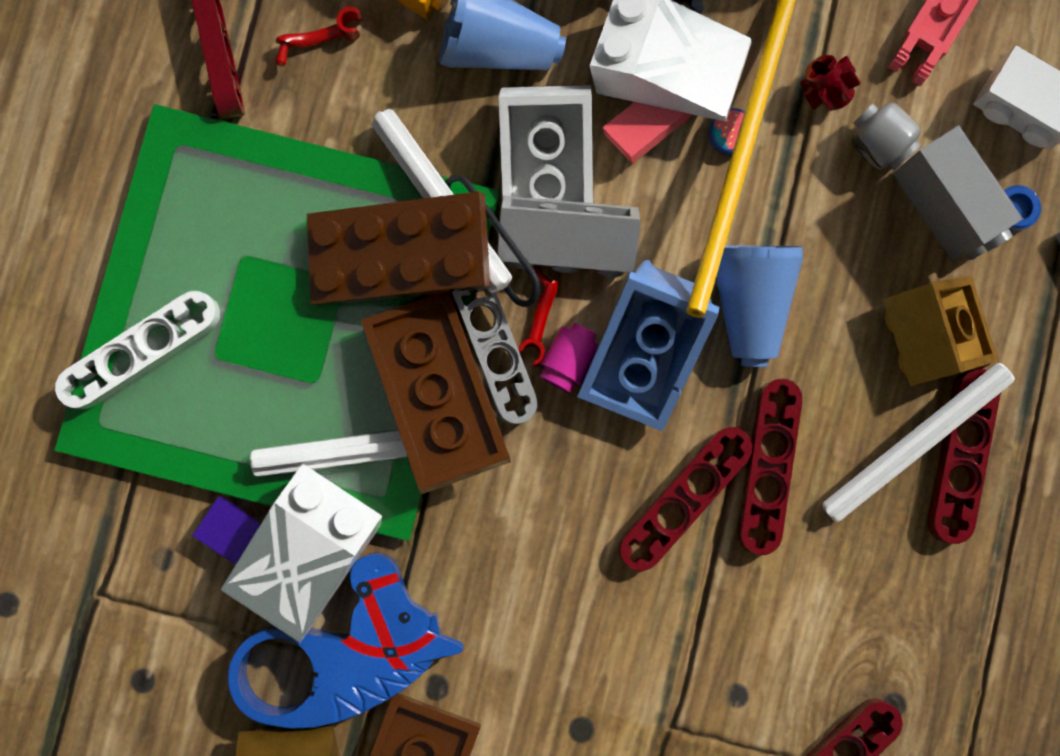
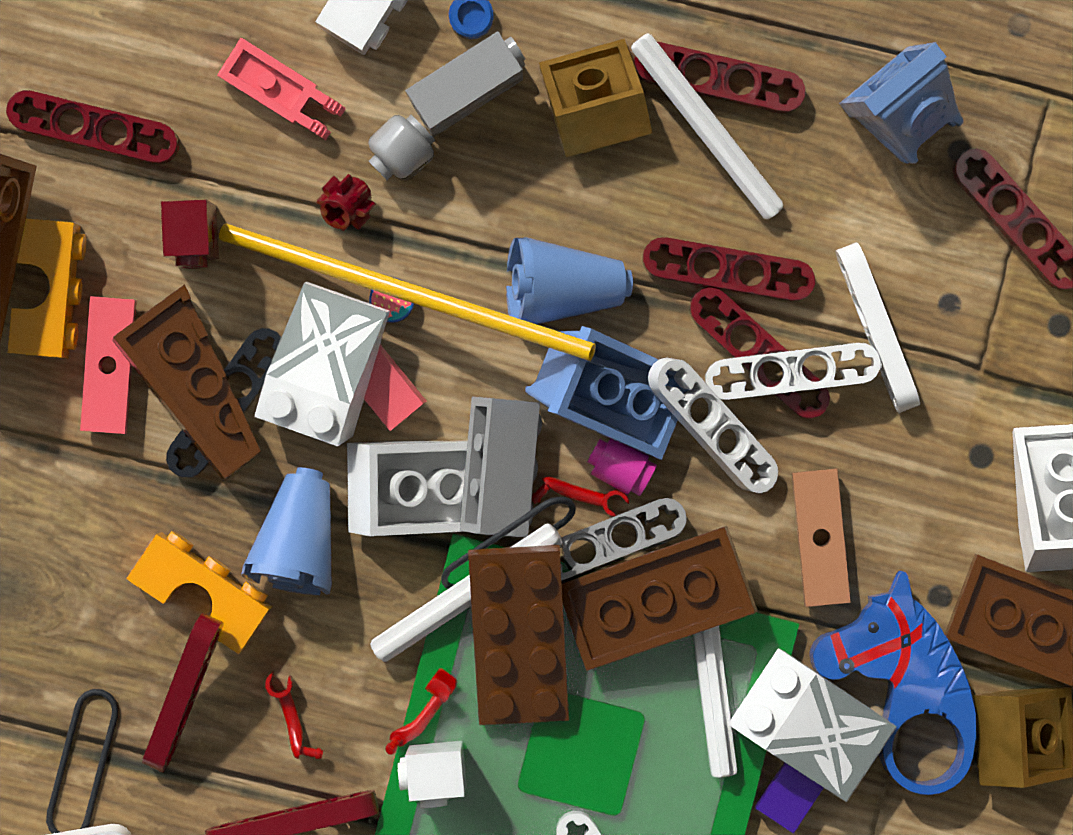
camera: 85 degrees left, 5 degrees up
none -> red piece [385,668,458,755]
none -> white brick [398,741,467,808]
none -> white beam [648,358,778,493]
none -> white beam [705,343,881,400]
none -> nougat tile [791,468,851,607]
none -> white beam [836,242,920,413]
none -> medium blue piece [839,42,964,164]

